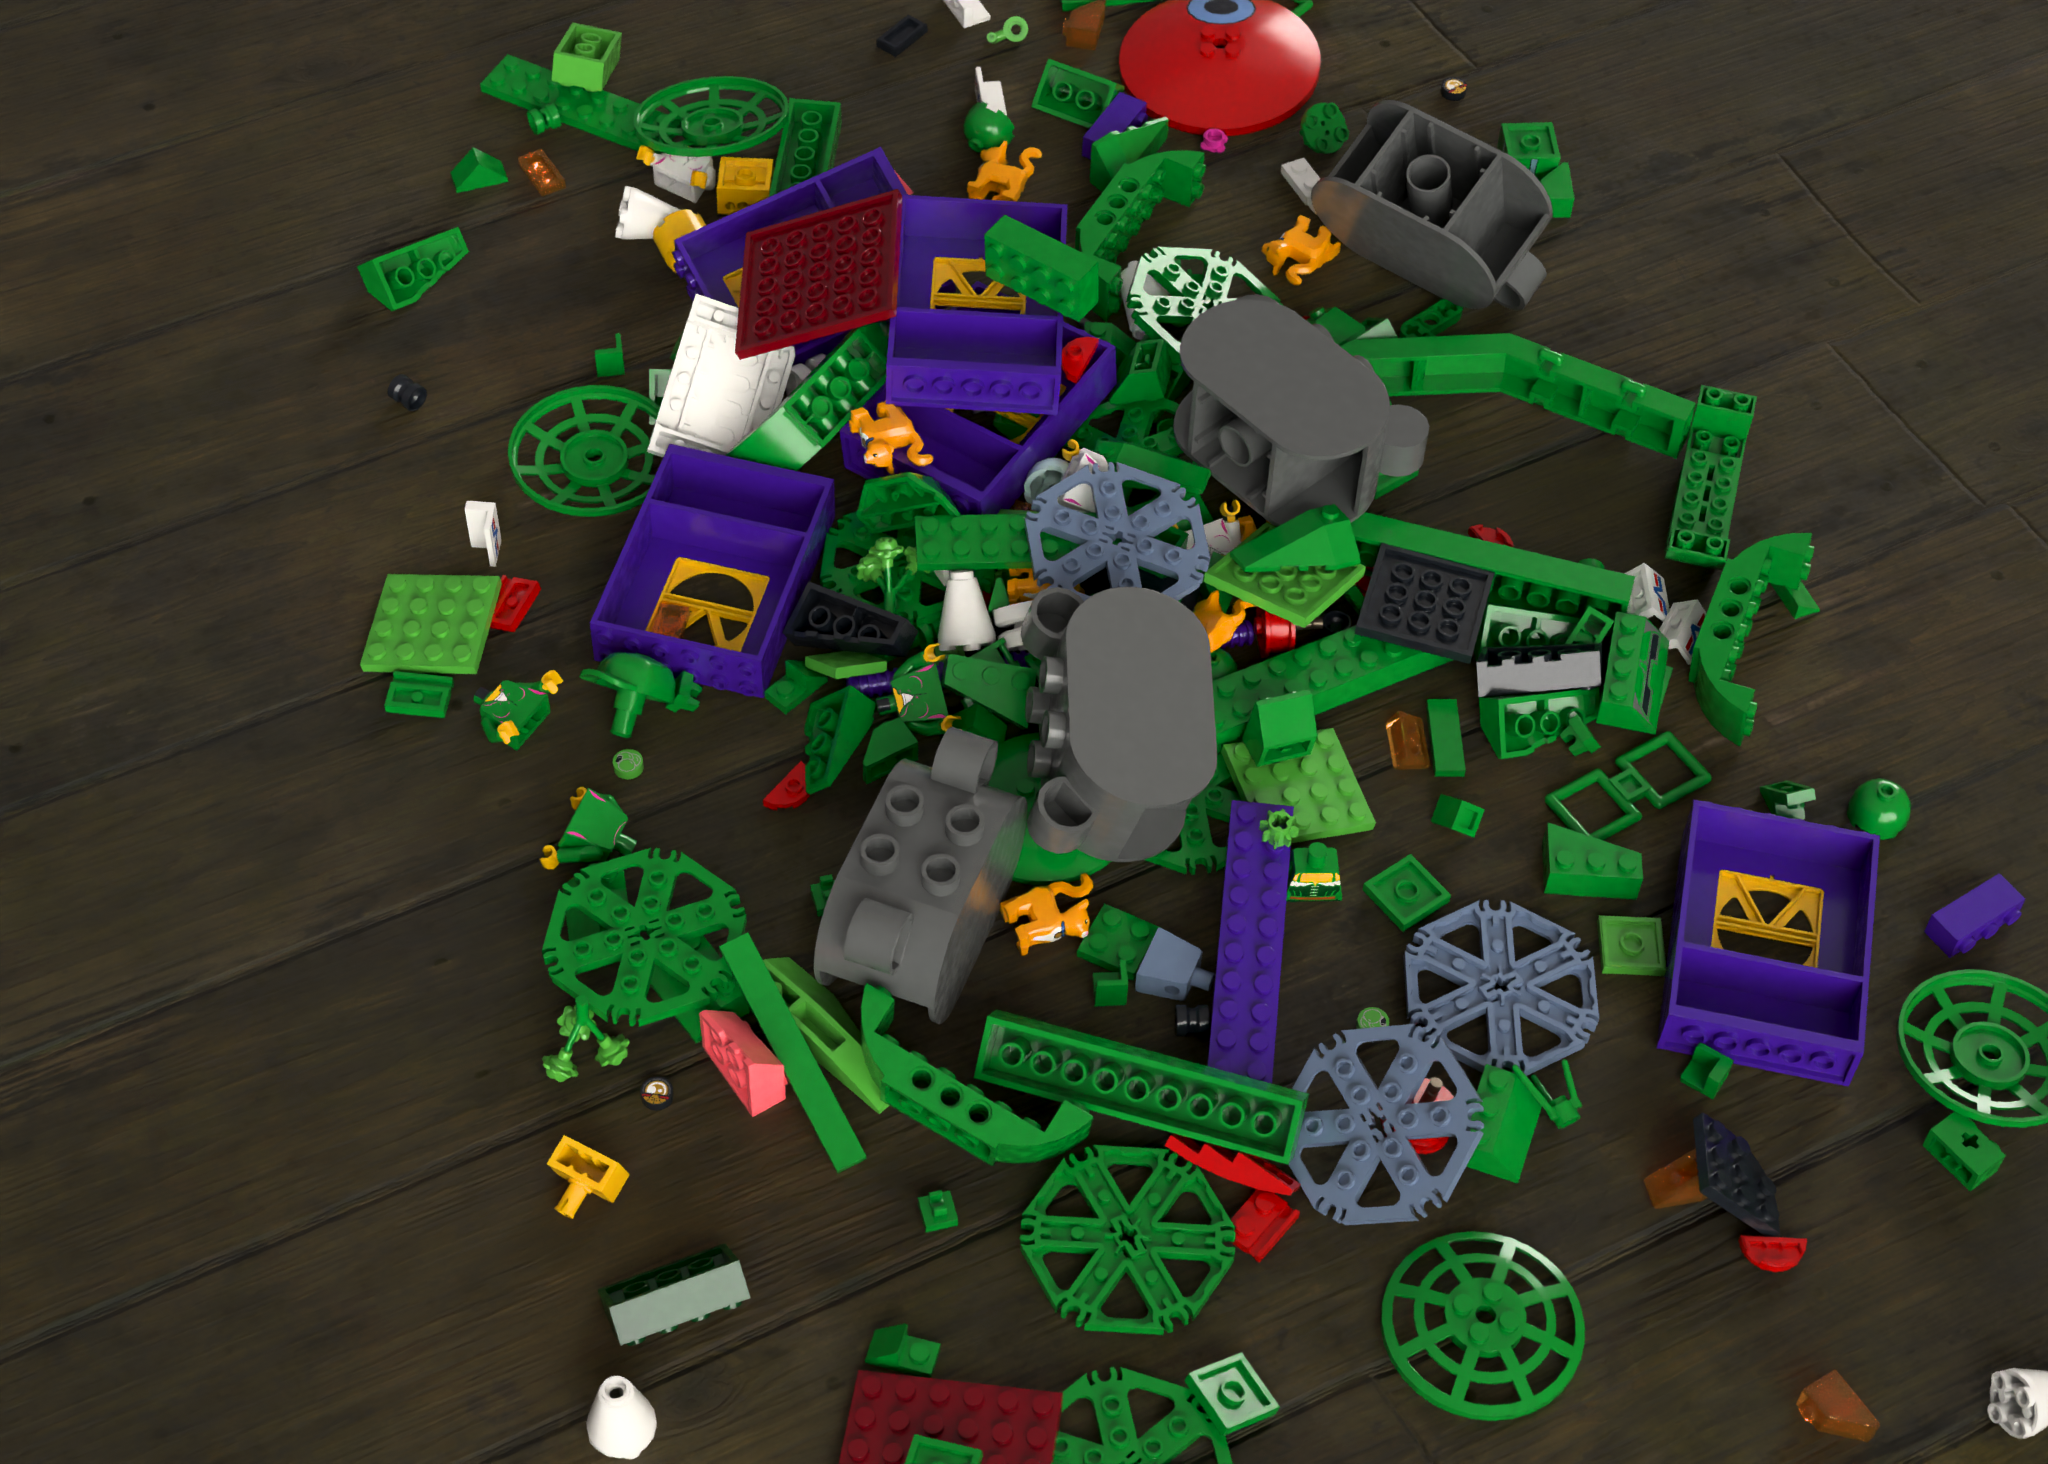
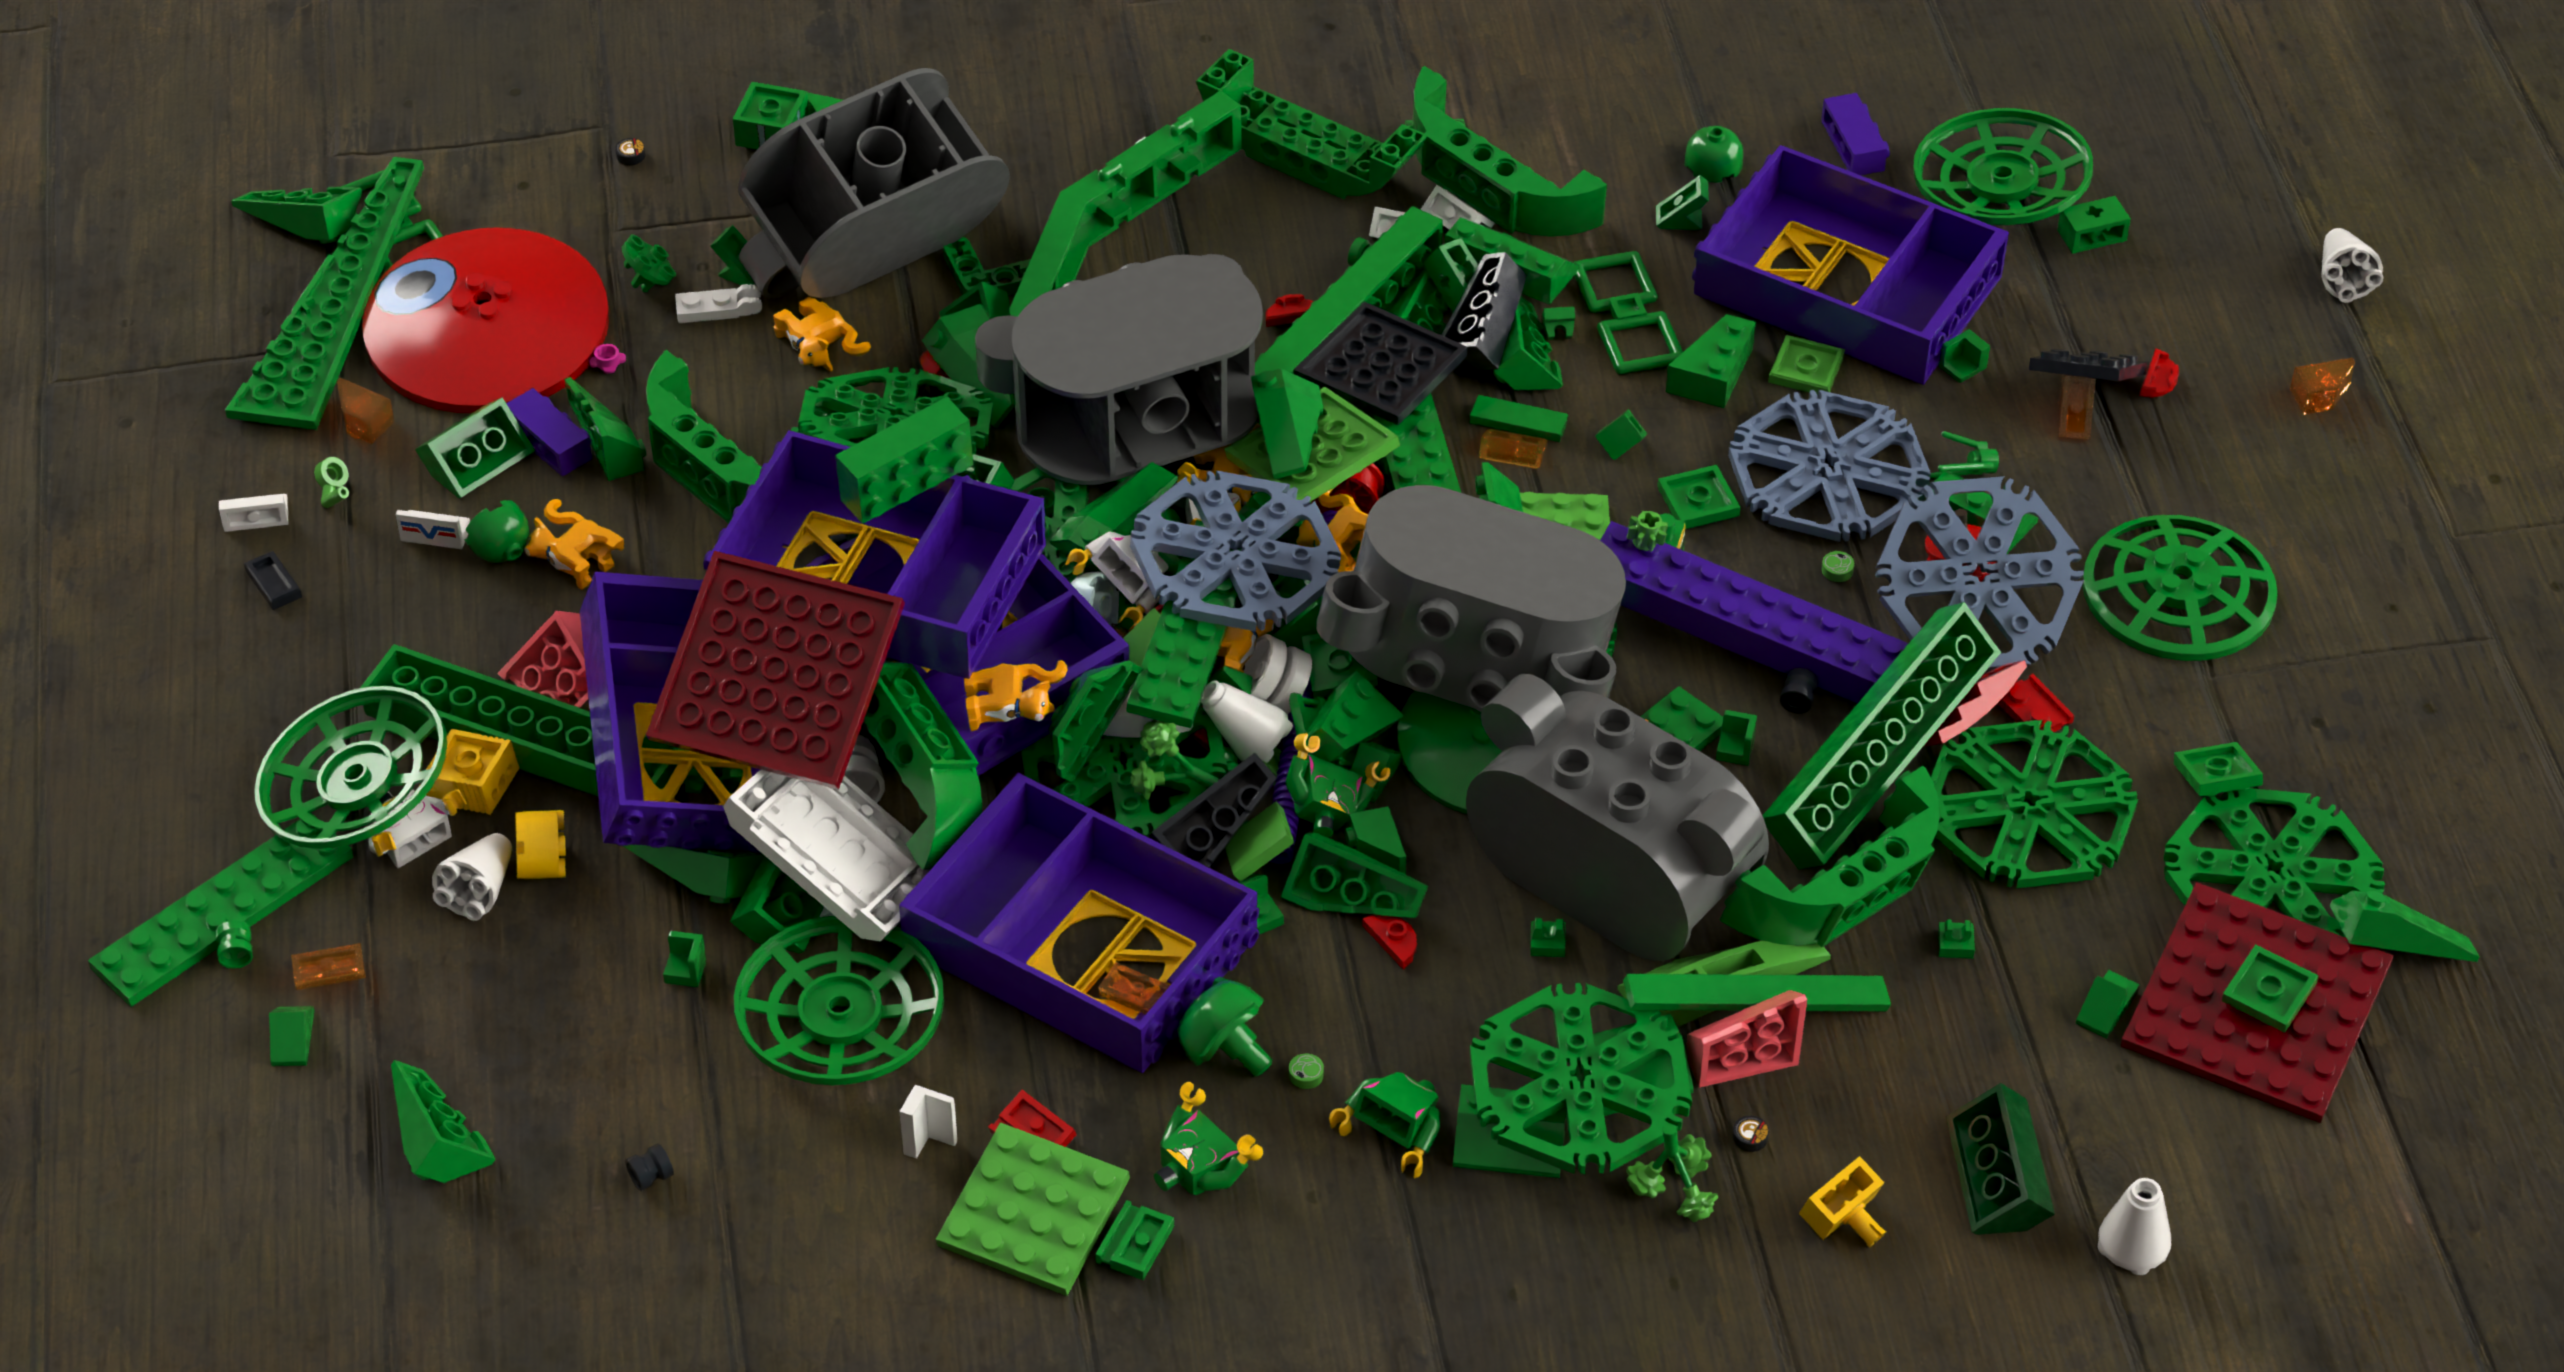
camera: 70 degrees left, 5 degrees down
bright green brick [551,22,622,92] -> none
sand blue torso [1135,927,1215,1001] -> none

